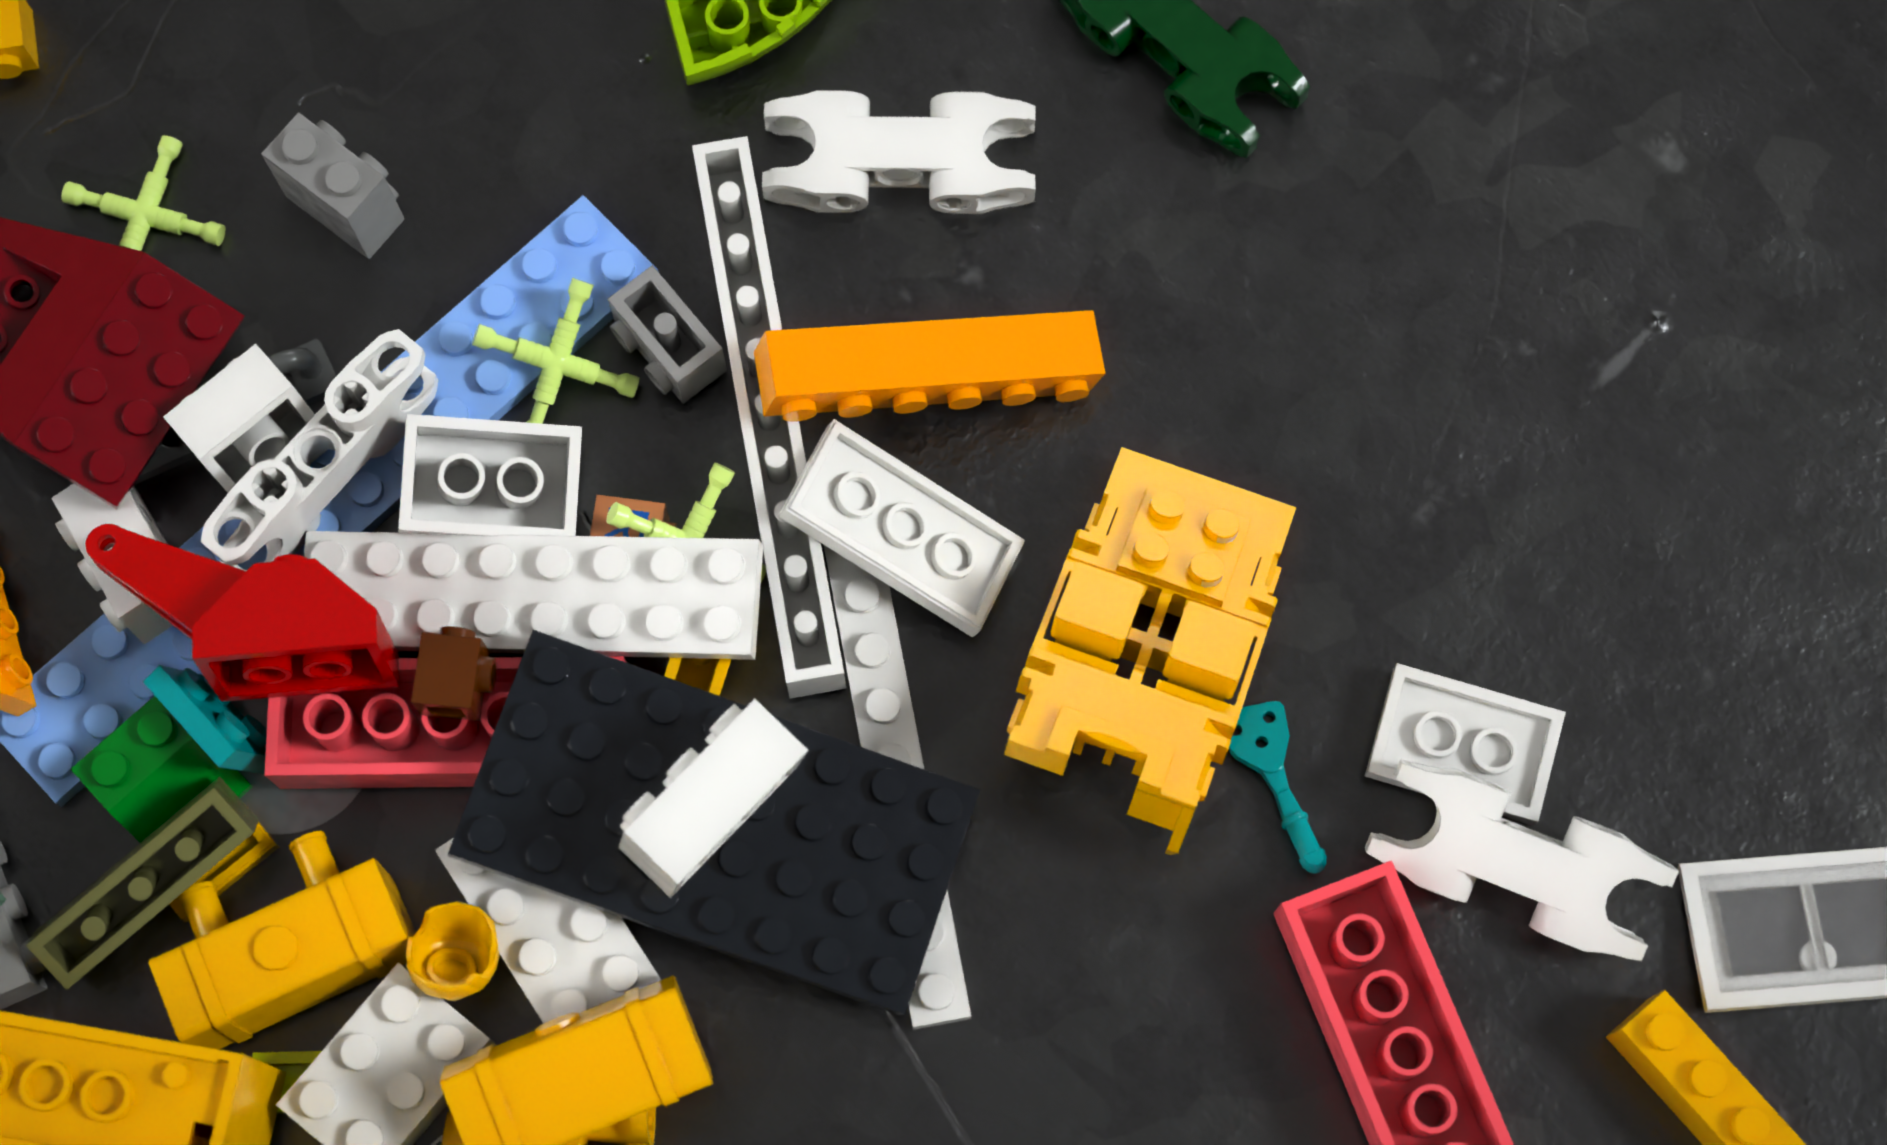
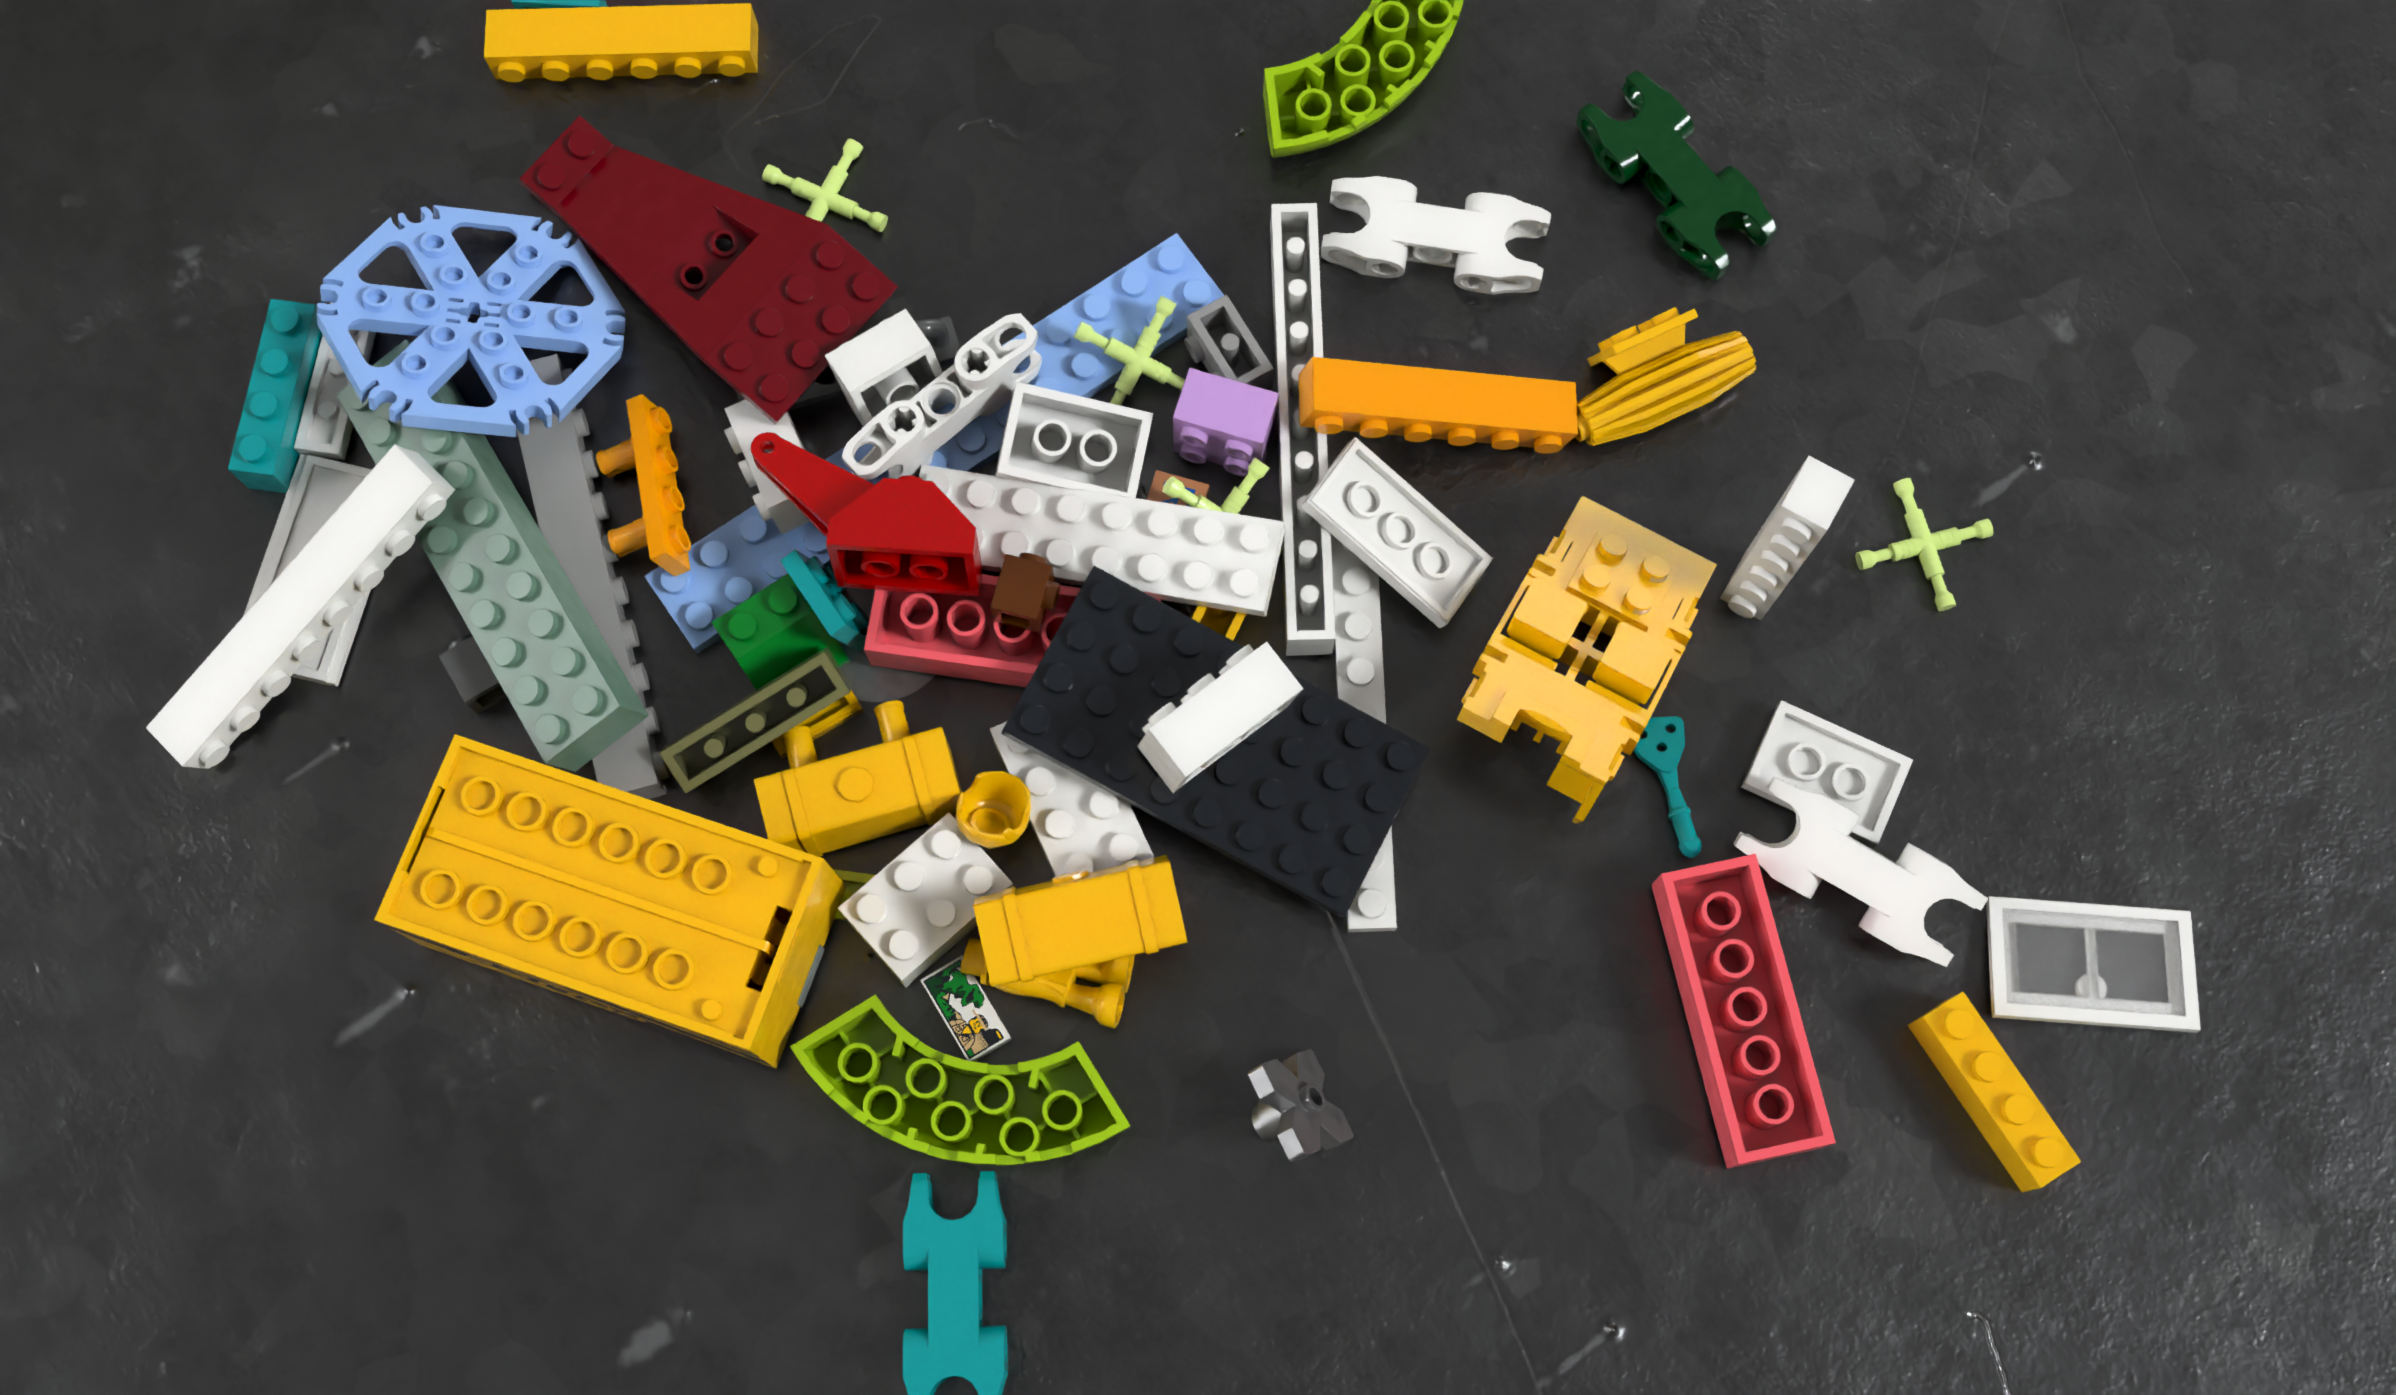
camera: 10 degrees right, 0 degrees up
light grey brick [261,112,405,259] -> none
none -> lavender brick [1173,368,1279,476]
none -> yellow plate [1575,307,1756,446]
none -> white brick [1720,456,1855,620]
none -> yellowish green piece [1855,478,1993,611]

